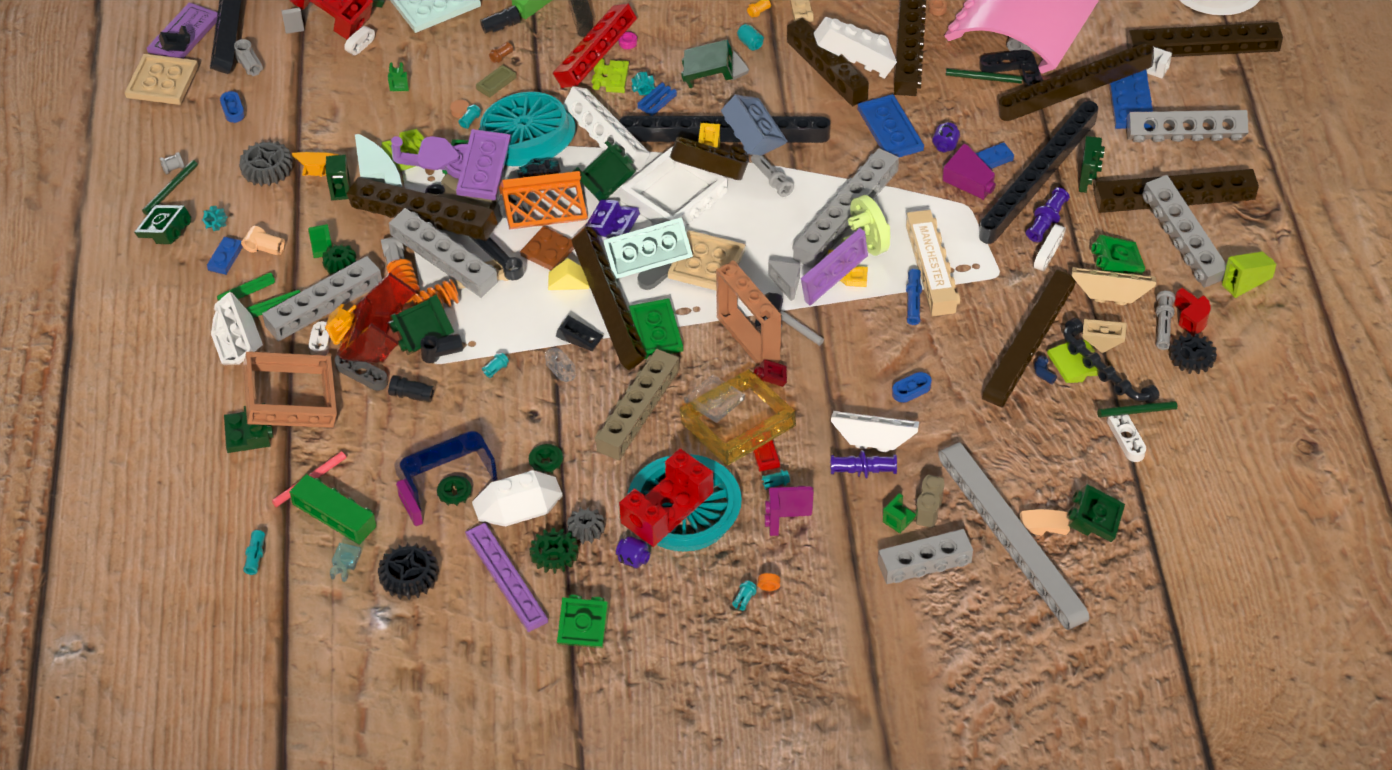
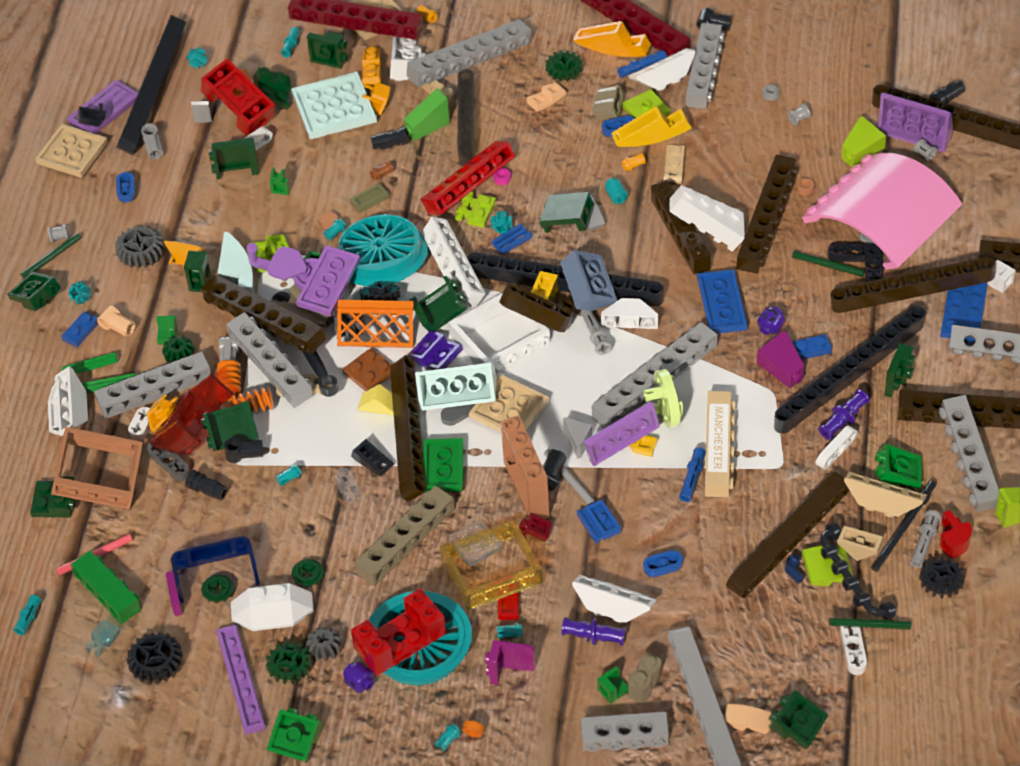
camera: 15 degrees right, 0 degrees up
none -> dark green panel [209,137,259,180]
none -> blue plate [576,499,621,544]
none -> white slope [601,298,658,329]
none -> black bar [871,481,936,572]

